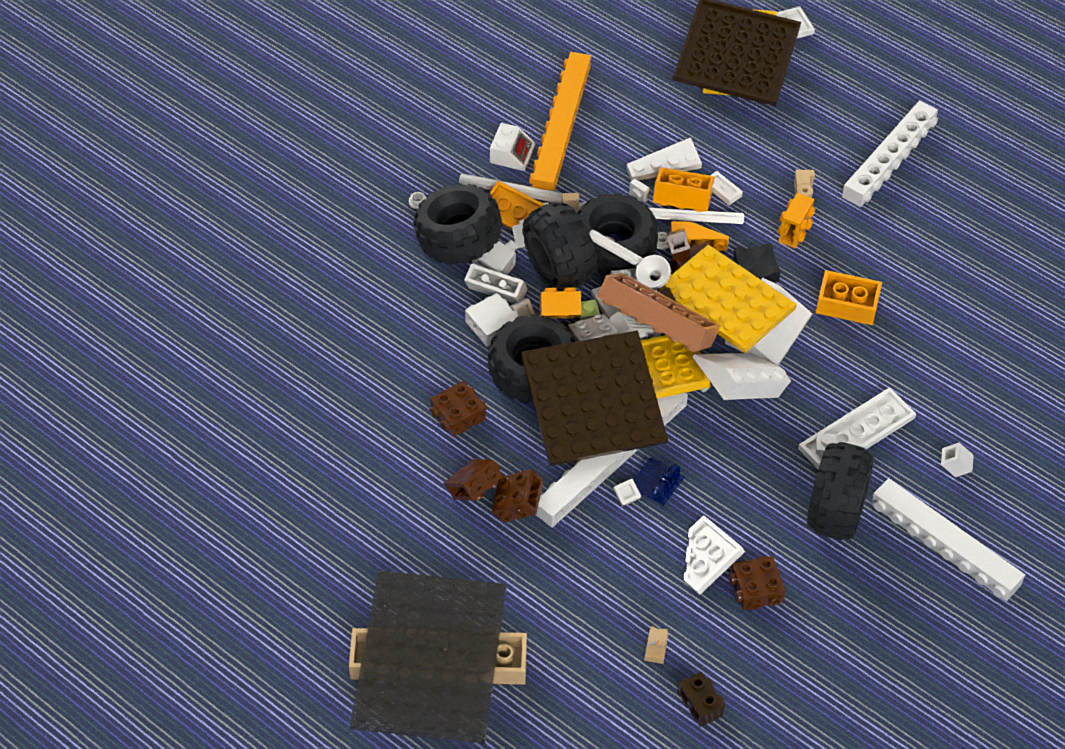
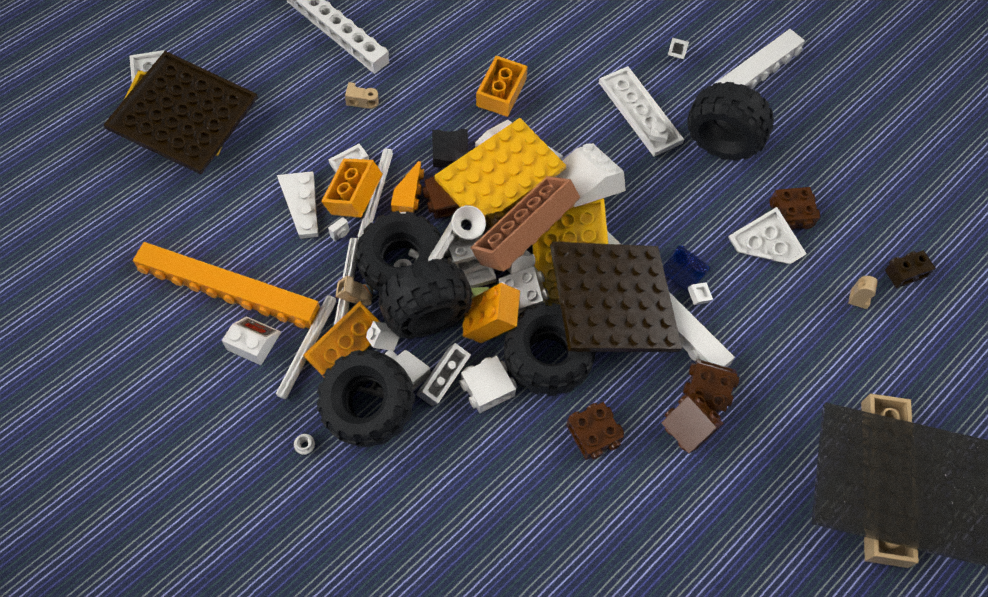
camera: 85 degrees left, 10 degrees up
white plate [510,298,535,317] -> none
brick [666,228,690,254] -> none
light orange brick [777,193,815,249] -> none

